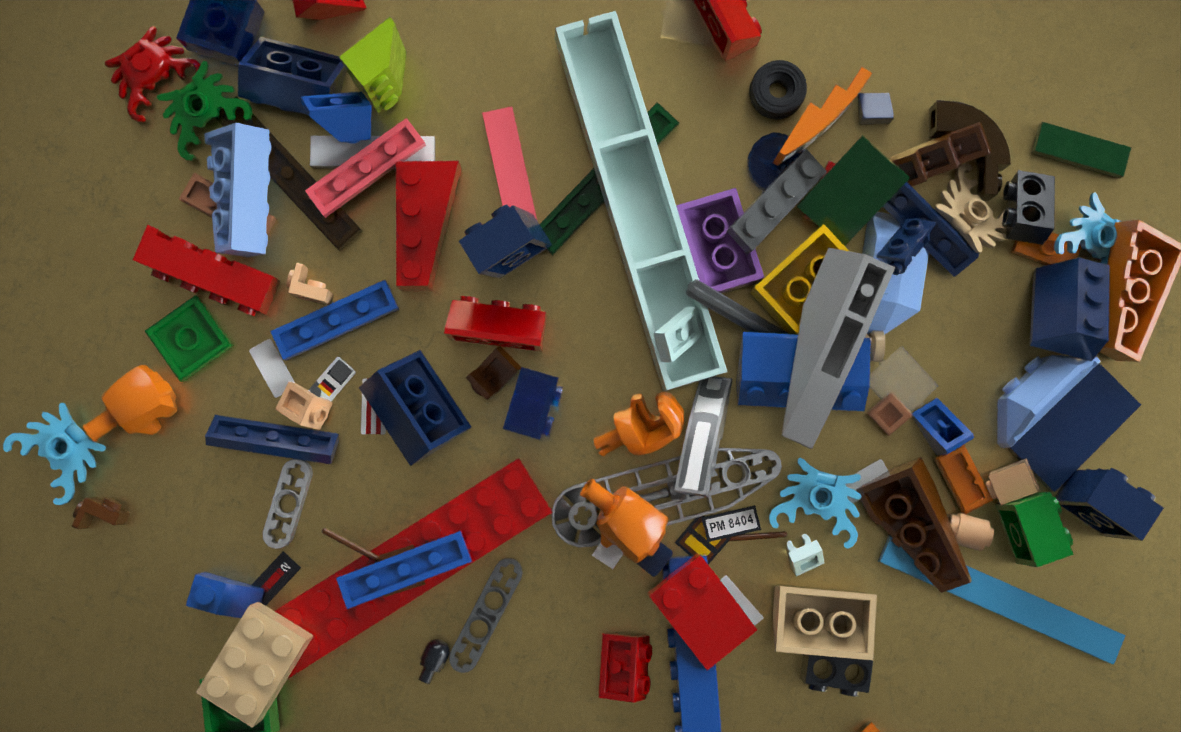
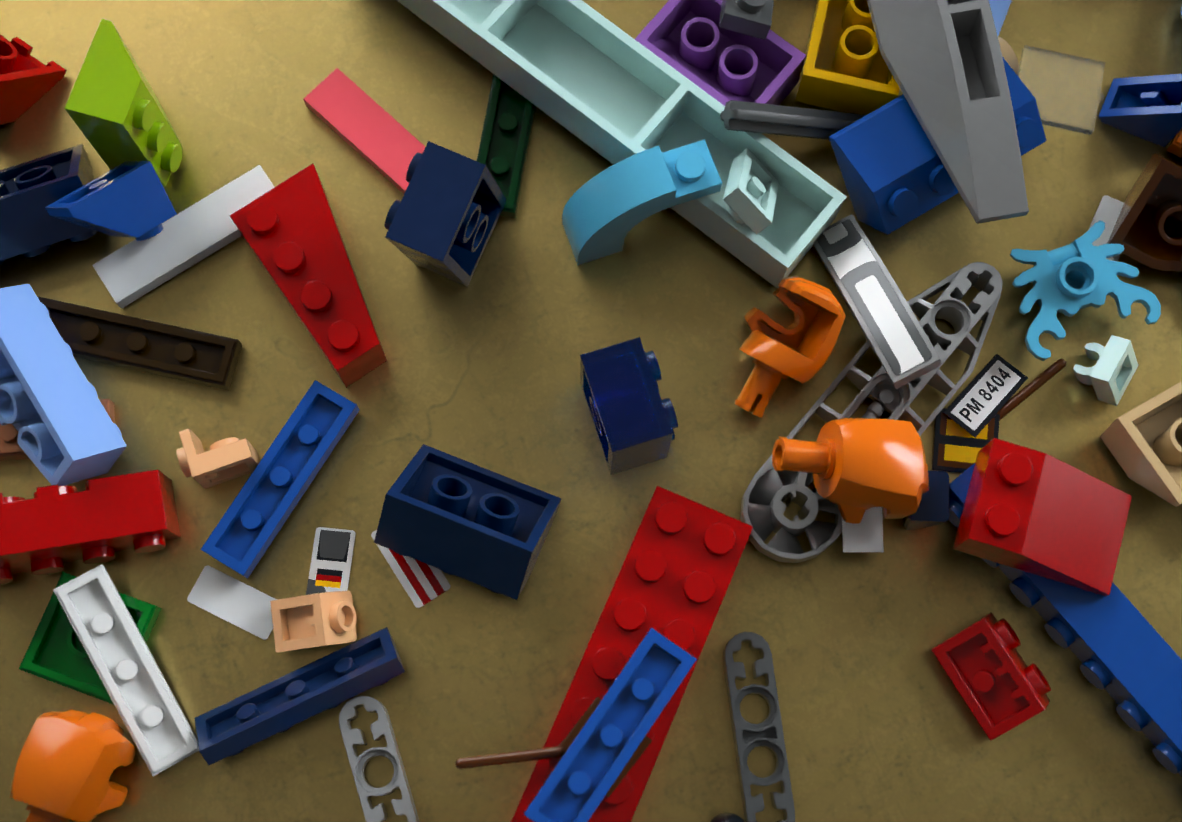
camera: 30 degrees left, 10 degrees down
coral plate [305,118,426,218] -> none
red slope [444,296,547,352] -> none
reddish brown bracket [466,346,522,400] -> none
nougat tile [867,391,913,436] -> none
none -> white tile [53,564,199,776]
none -> medium azure arch [562,139,722,265]

